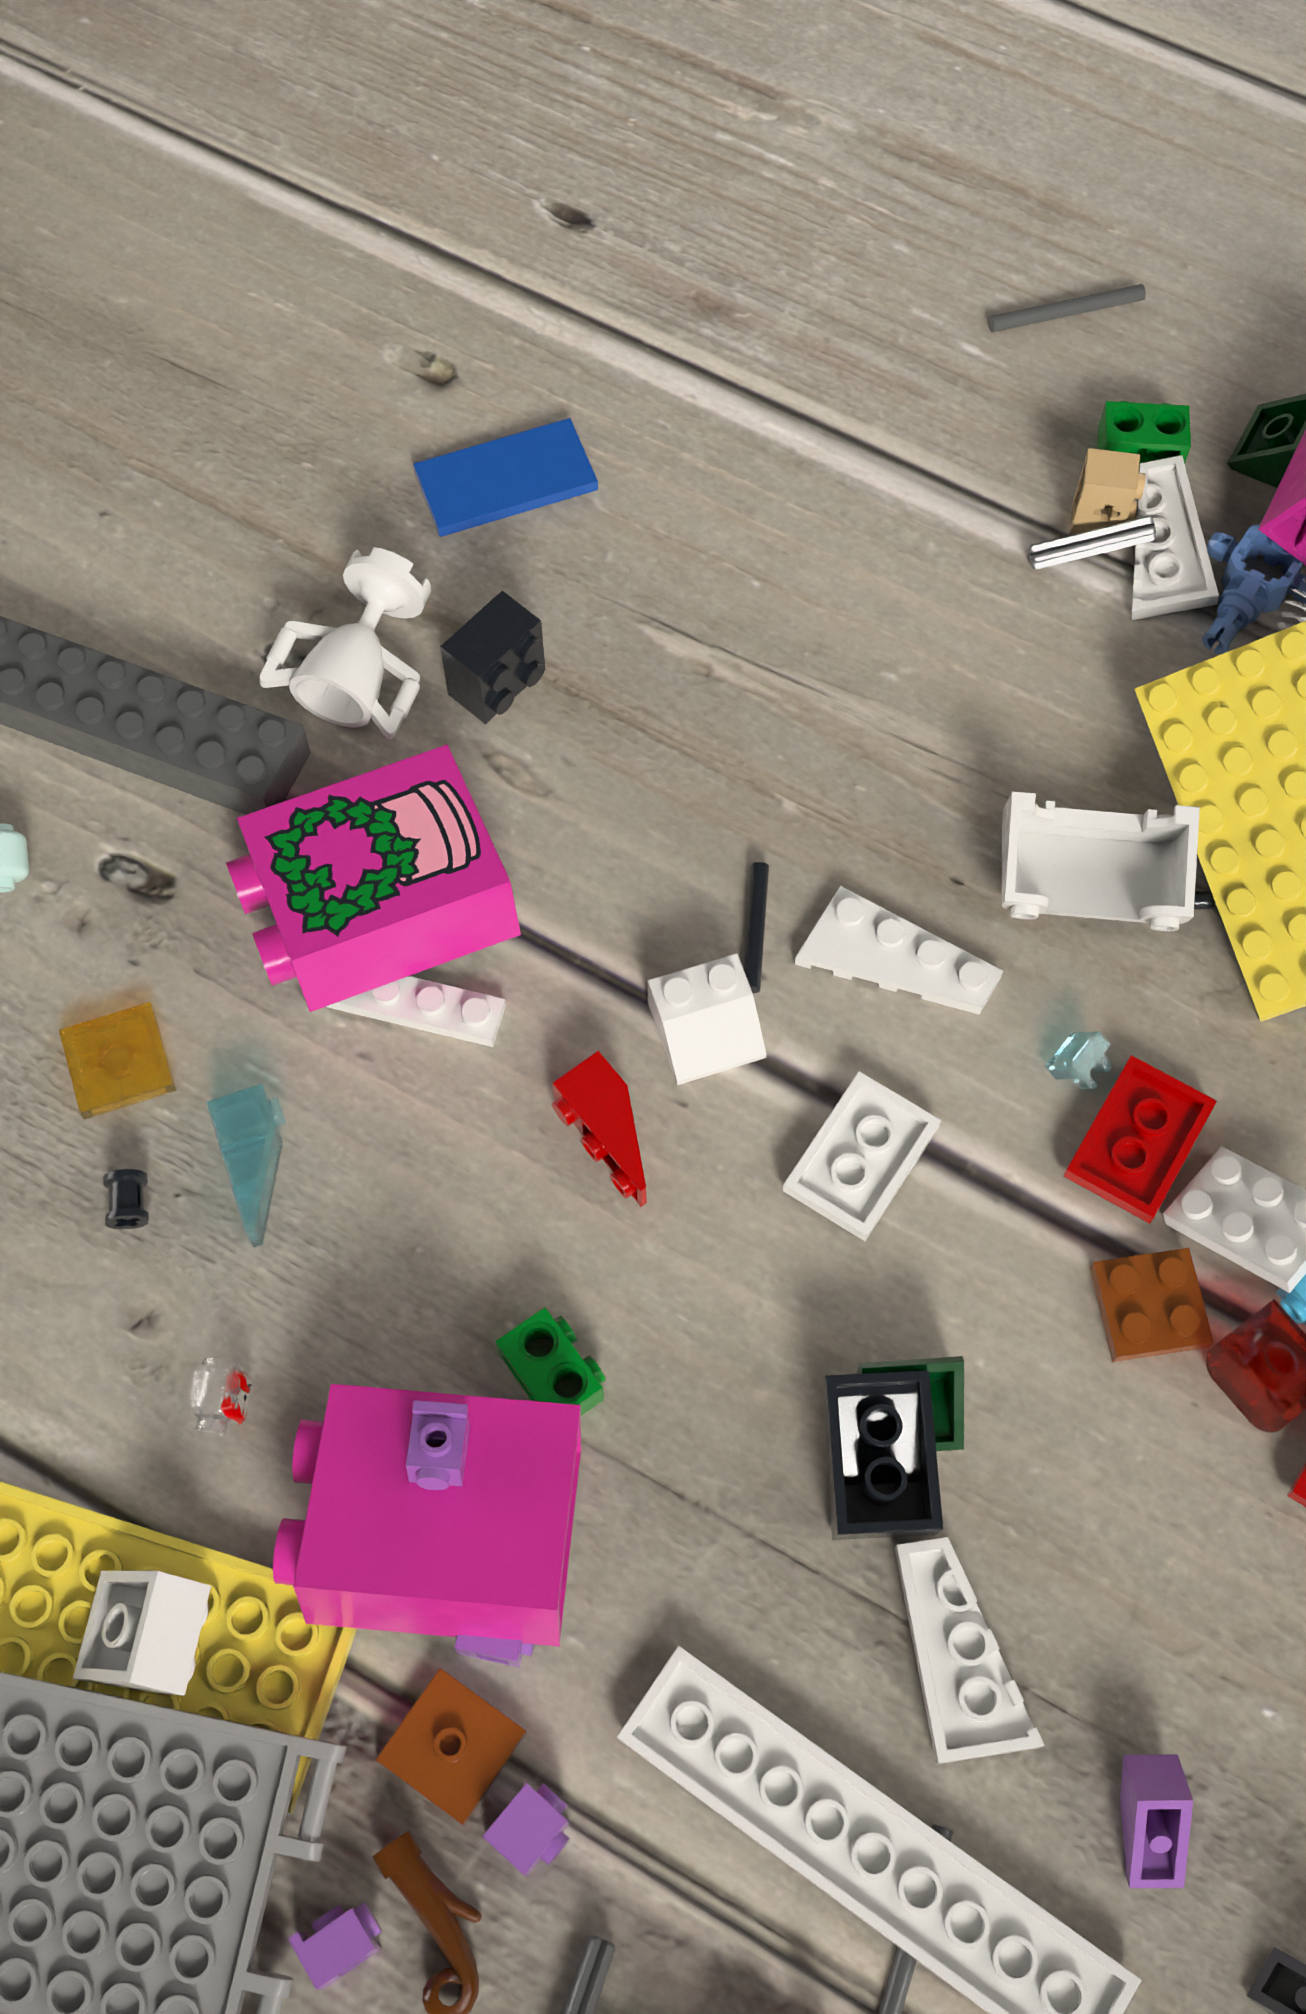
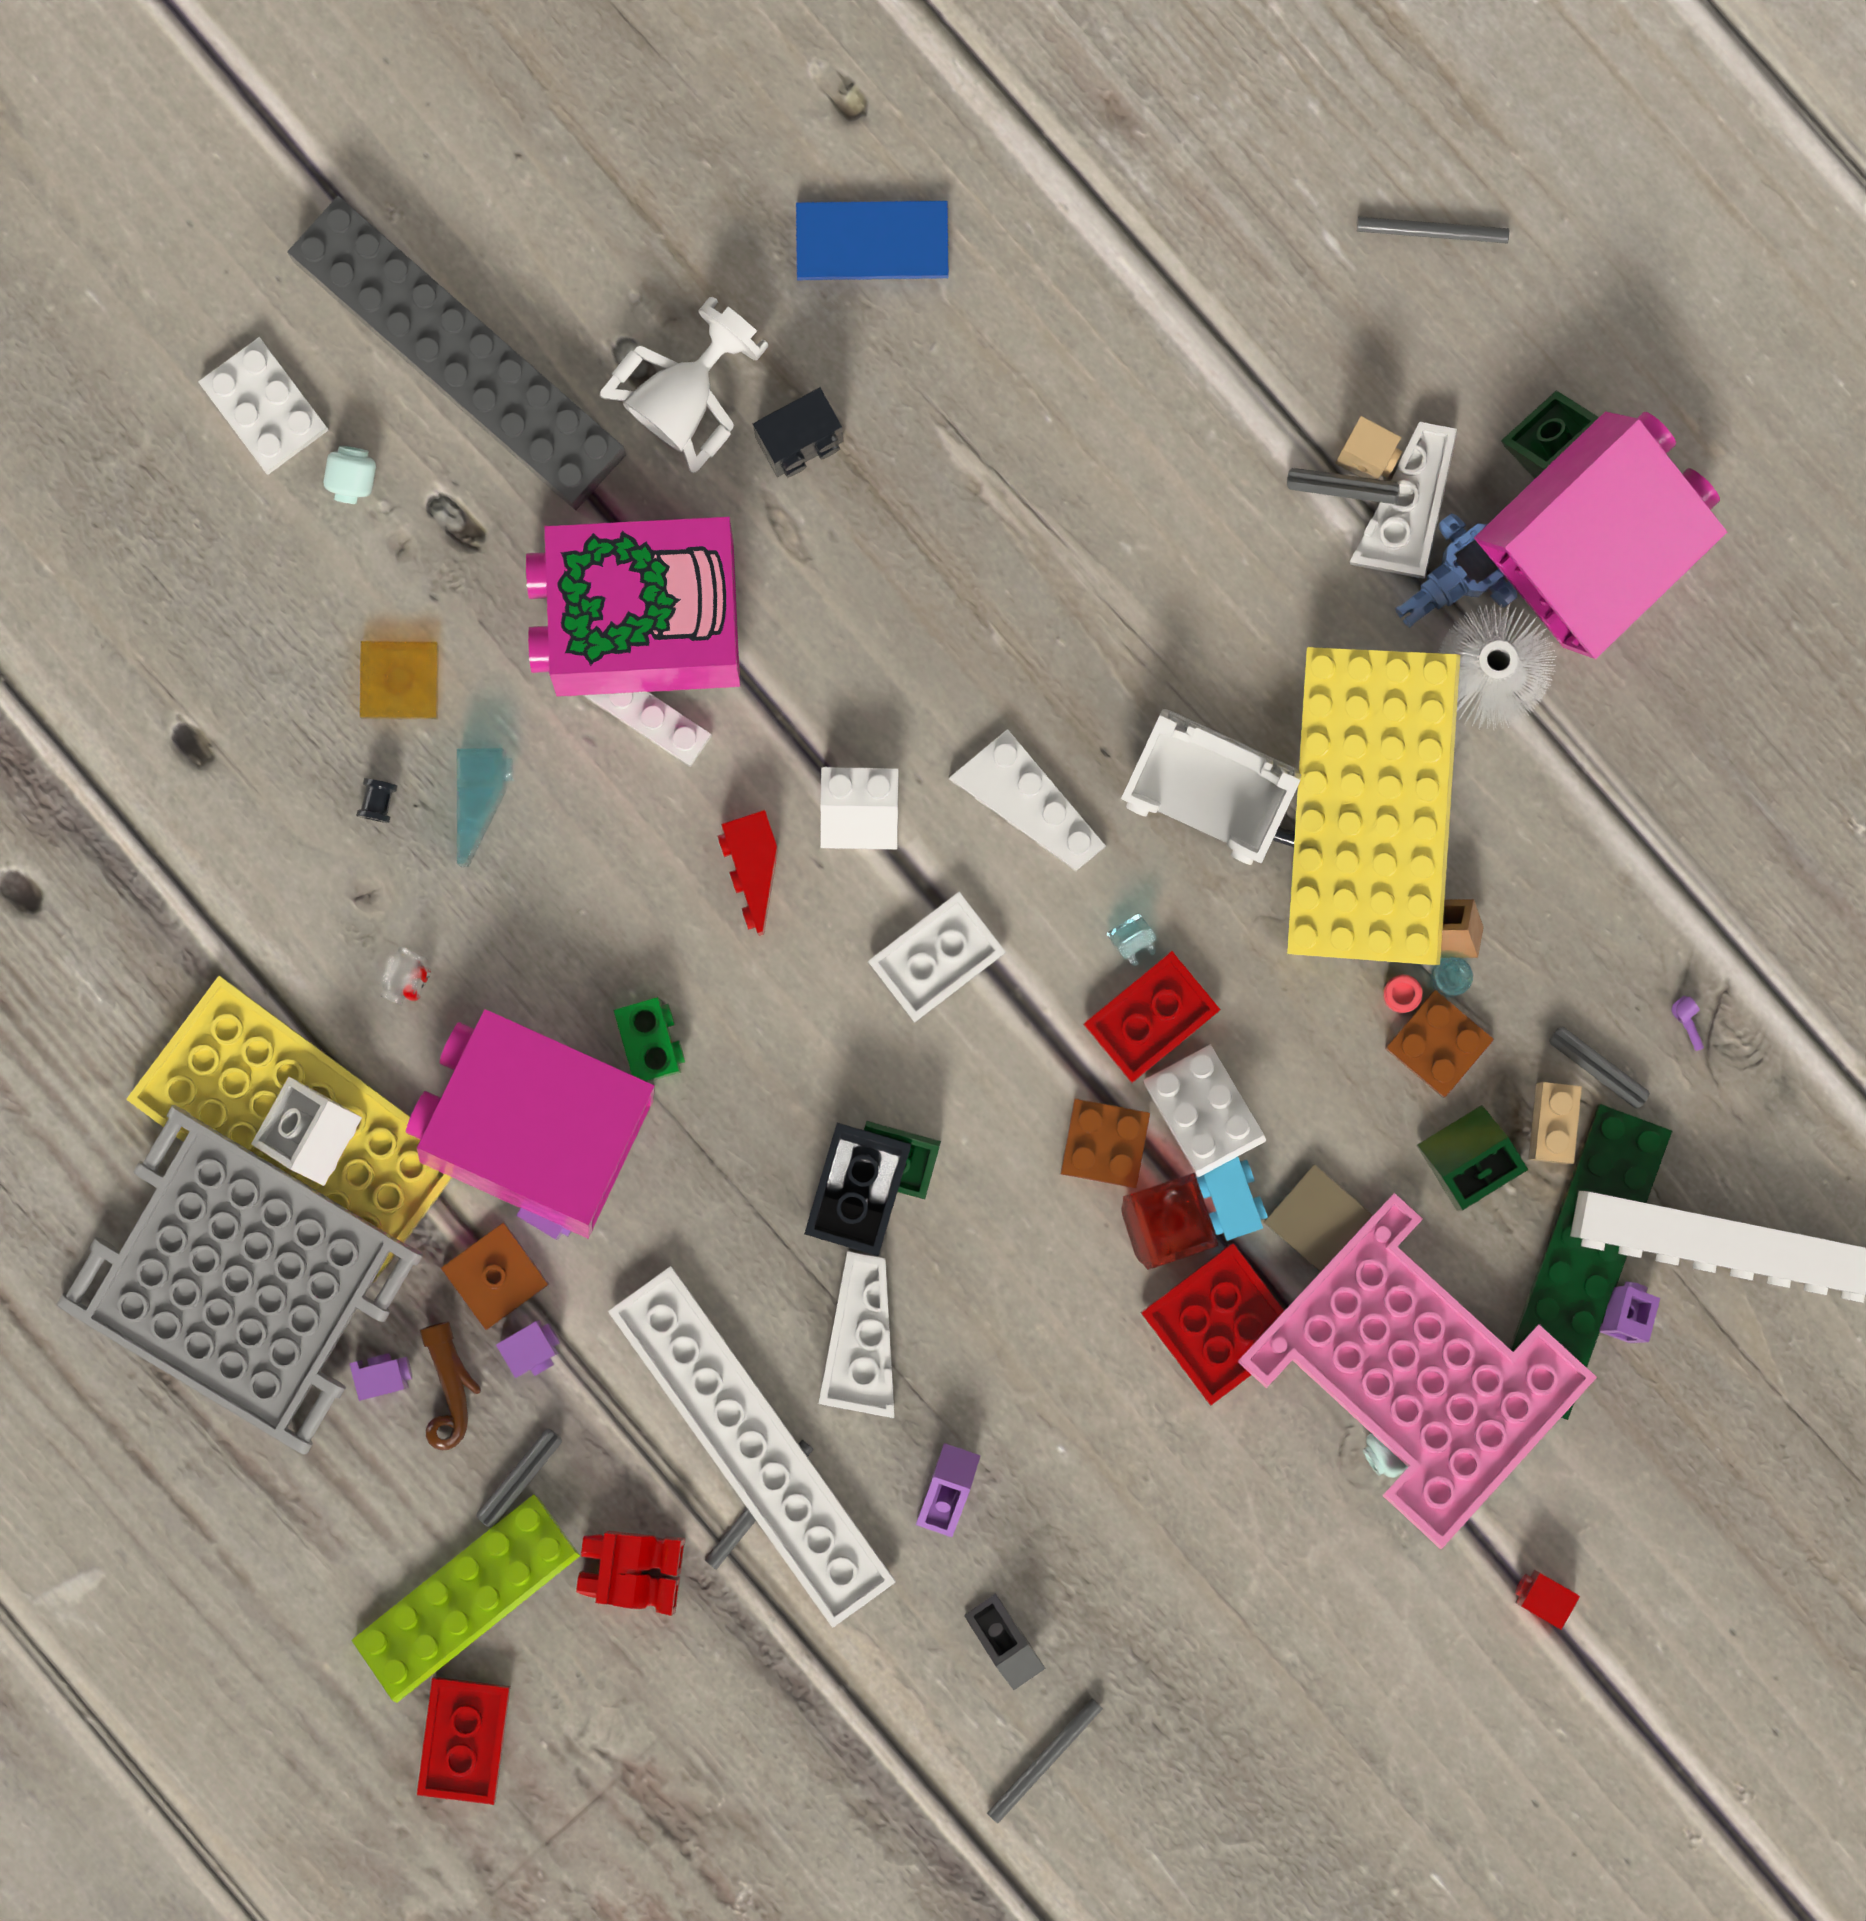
camera: 15 degrees right, 20 degrees up
medium lavender brick [406,1400,470,1490] -> none
black bar [743,862,769,993] -> none
green brick [1098,401,1191,470] -> none

